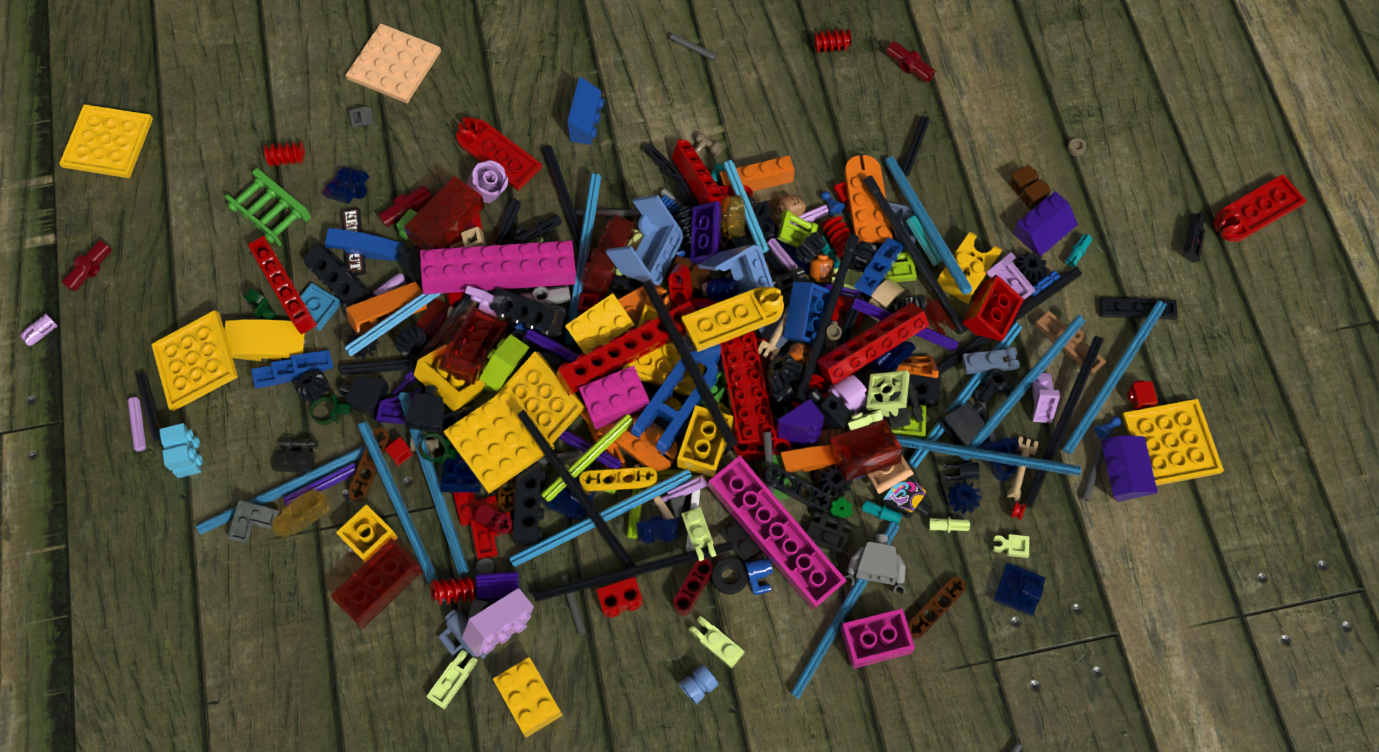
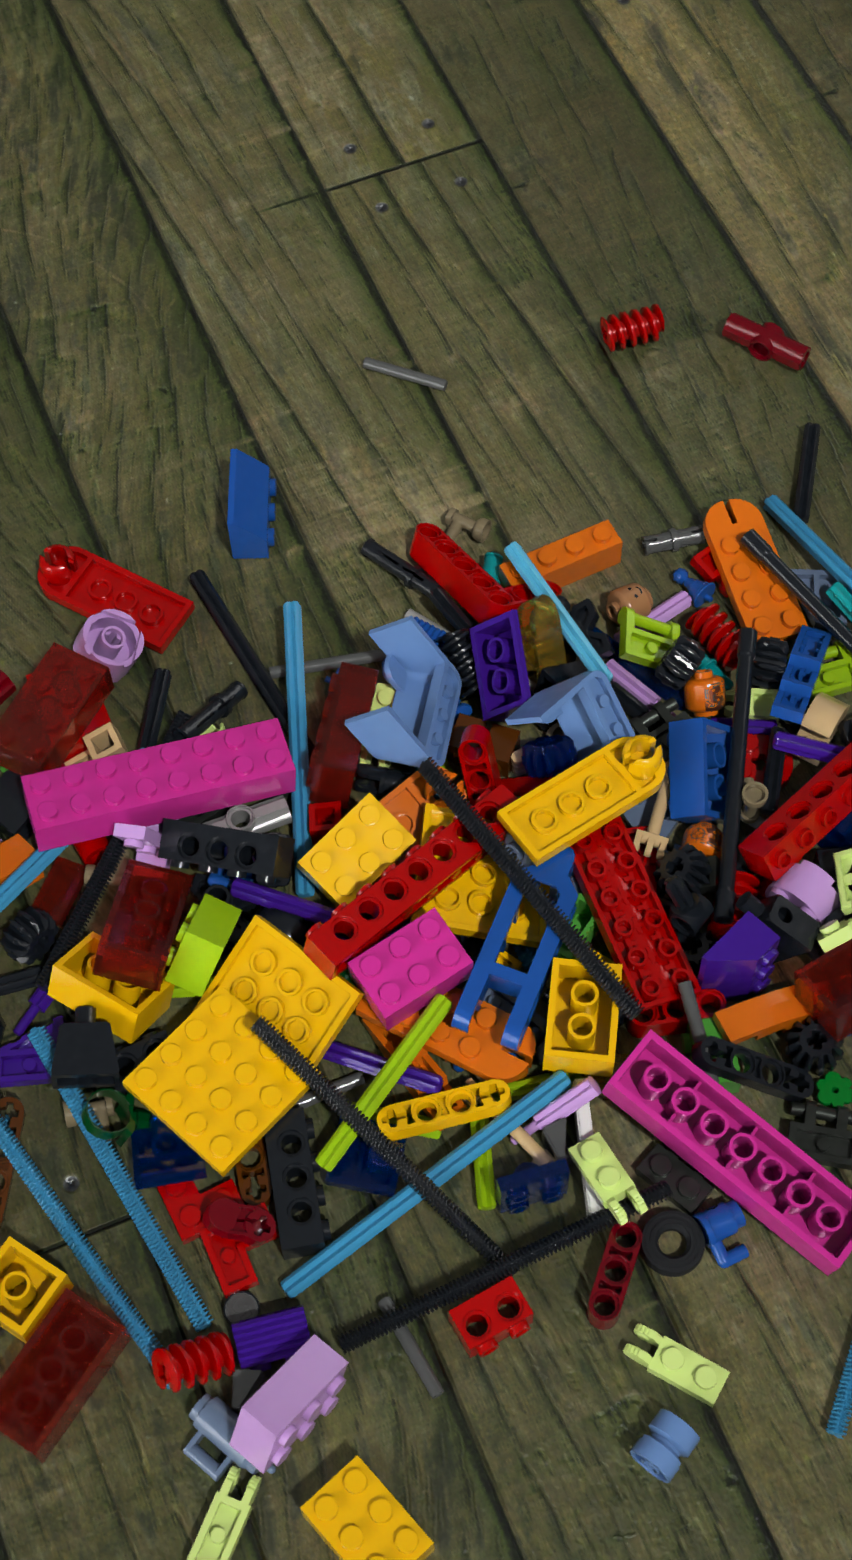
camera: 10 degrees left, 5 degrees down
red plate [385,437,413,466] -> none
none -> dark grey pin [641,524,705,556]

